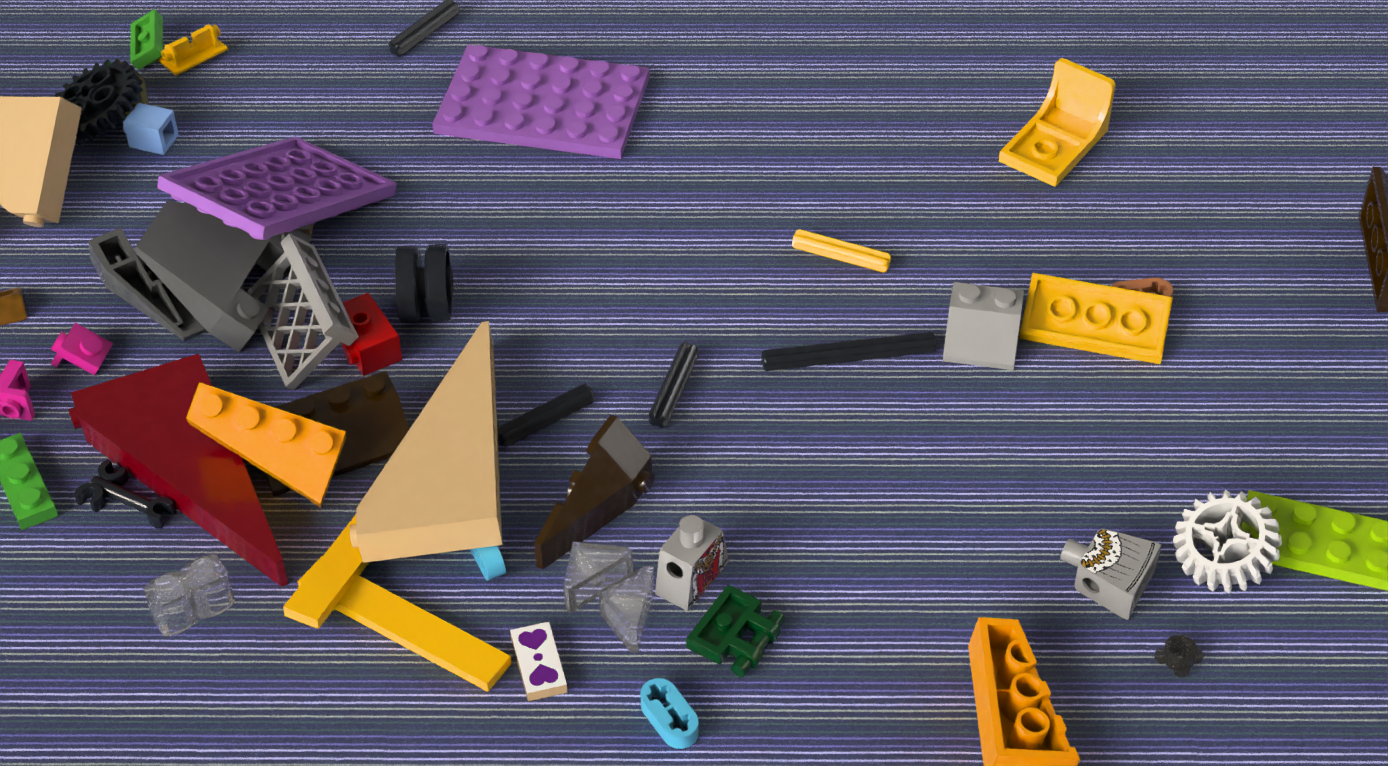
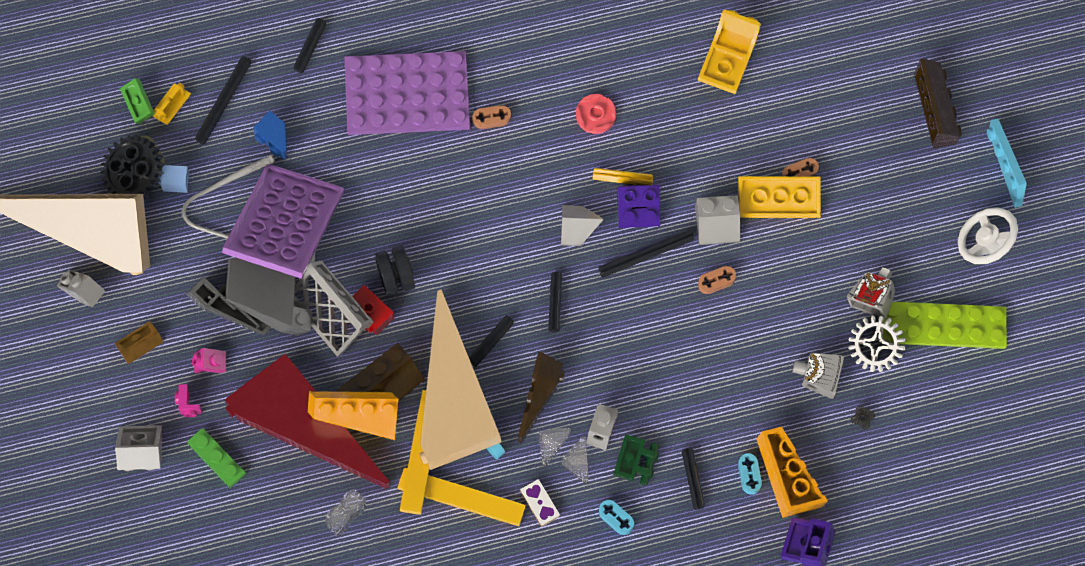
camera: 20 degrees left, 25 degrees up
black bar [74,459,176,529] -> none
none -> light grey piece [181,154,275,240]
none -> black axle [195,56,251,145]
none -> blue slope [253,111,287,160]
none -> nougat beam [473,106,511,129]
none -> slope [561,205,603,246]
none -> coral tile [576,94,616,134]
none -> dark purple brick [617,185,660,228]
none -> black axle [682,448,705,510]
none -> nougat beam [698,266,736,294]
none -> medium azure beam [738,453,762,495]
none -> torso [847,268,895,319]

